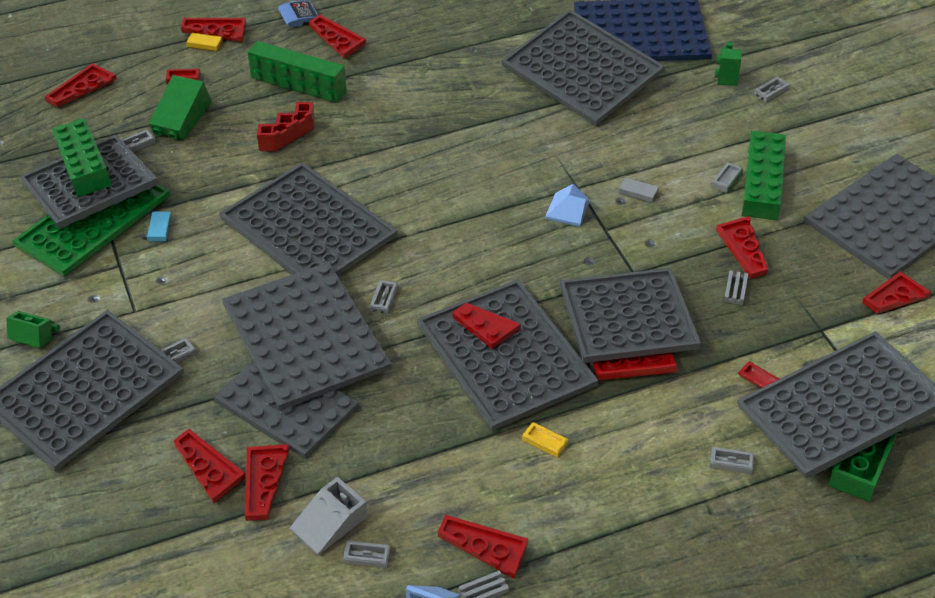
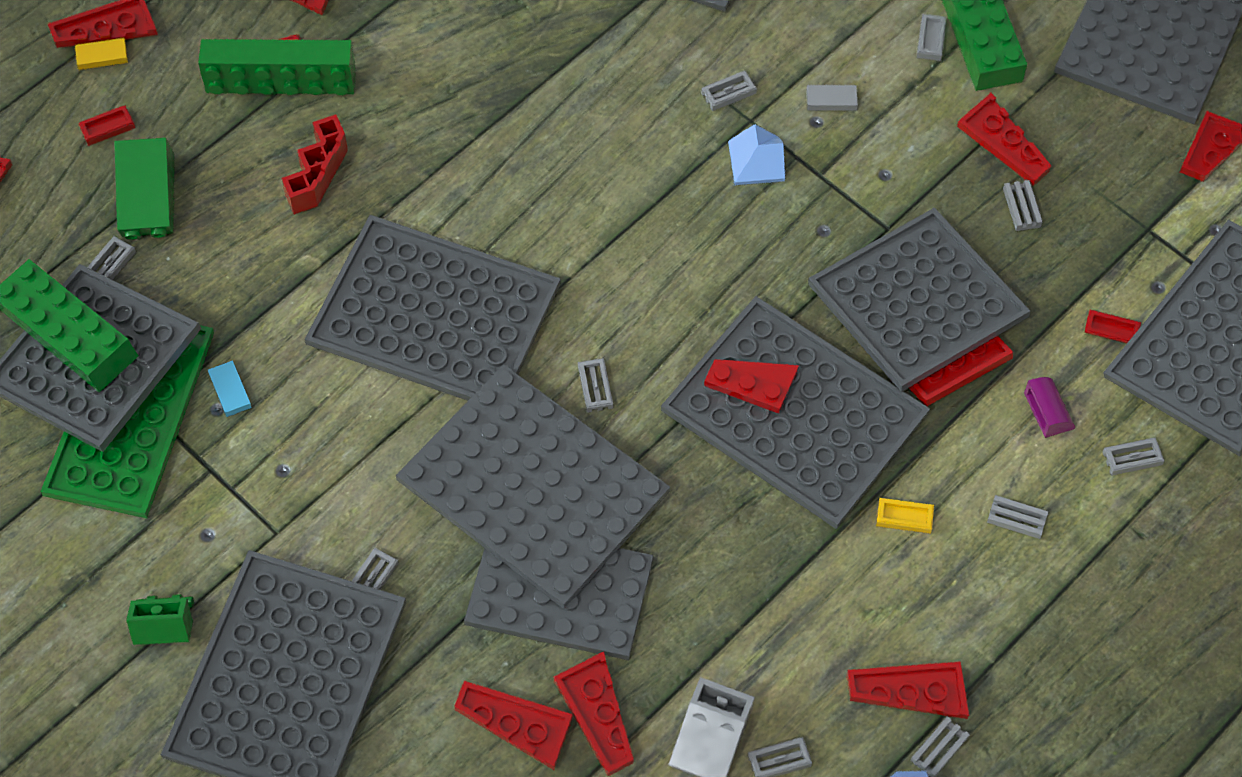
camera: 25 degrees left, 15 degrees up
none -> light grey tile [701,71,757,111]
none -> light grey tile [987,495,1048,539]
none -> magenta brick [1024,377,1075,438]

